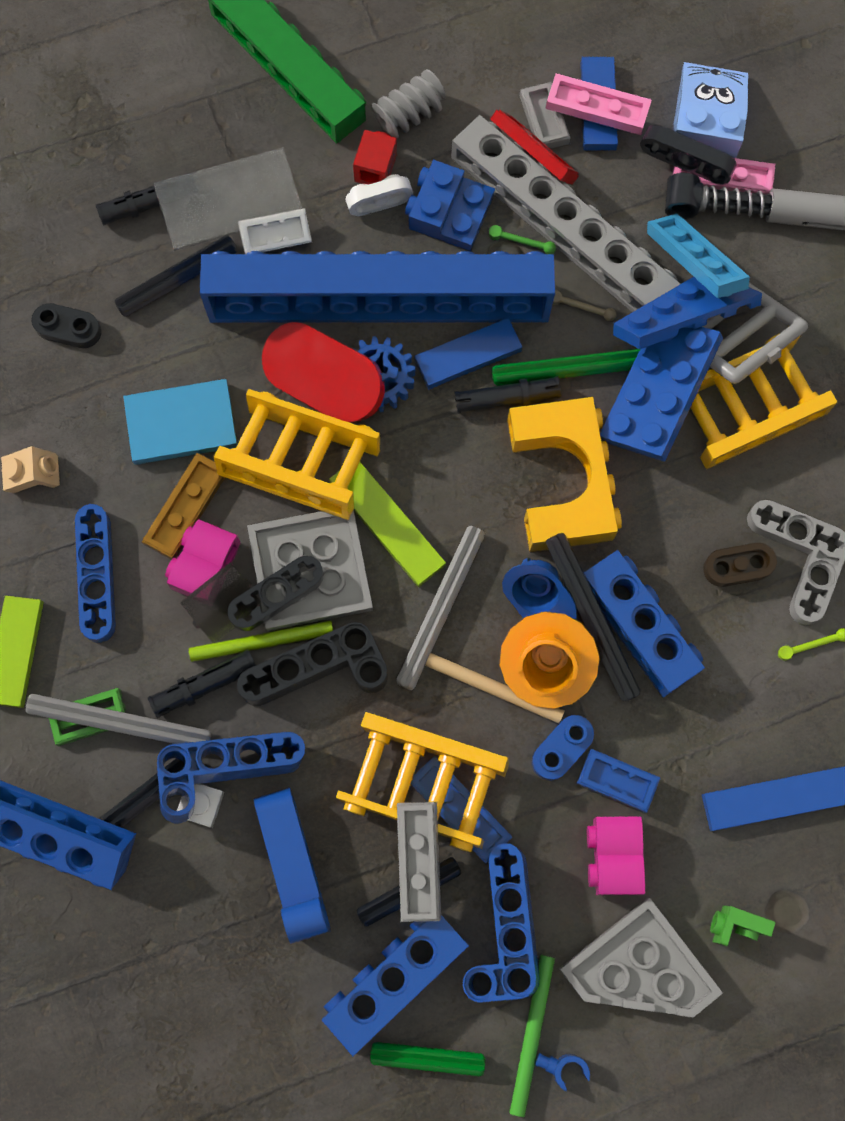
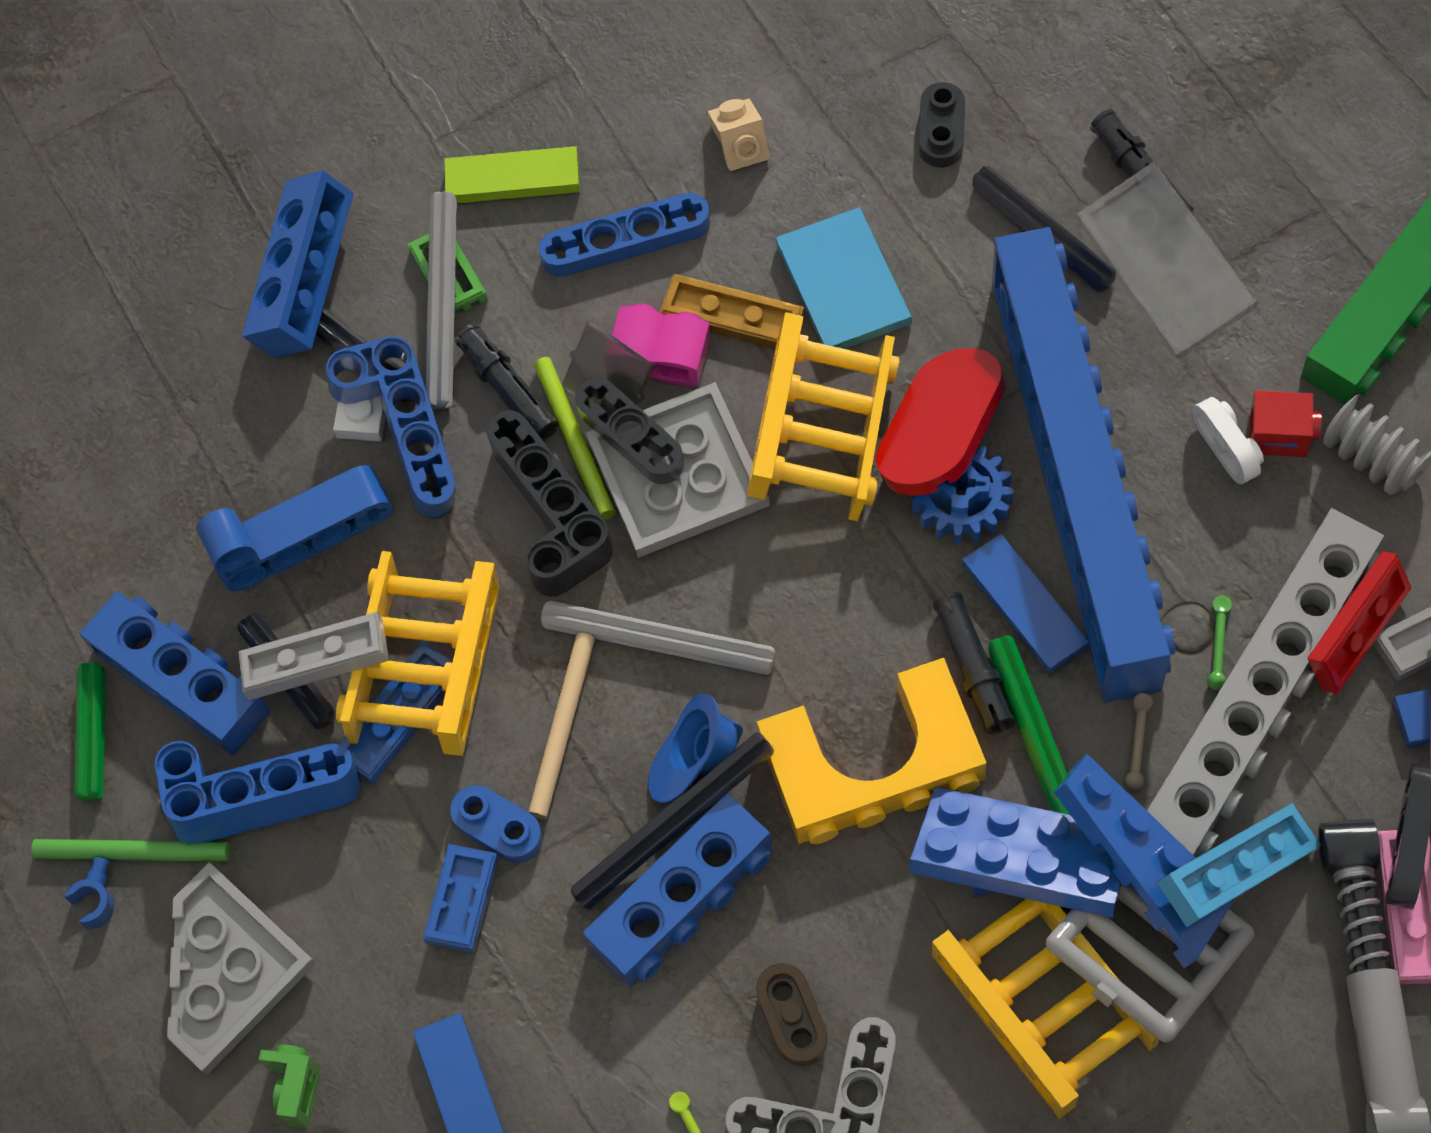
camera: 90 degrees right, 10 degrees down
white plate [238,208,312,254] -> none
lime tile [329,462,446,588] -> none
blue plate [405,160,495,251] -> none
light orange helmet [500,611,599,709] -> none
dark pink brick [587,817,645,895] -> none

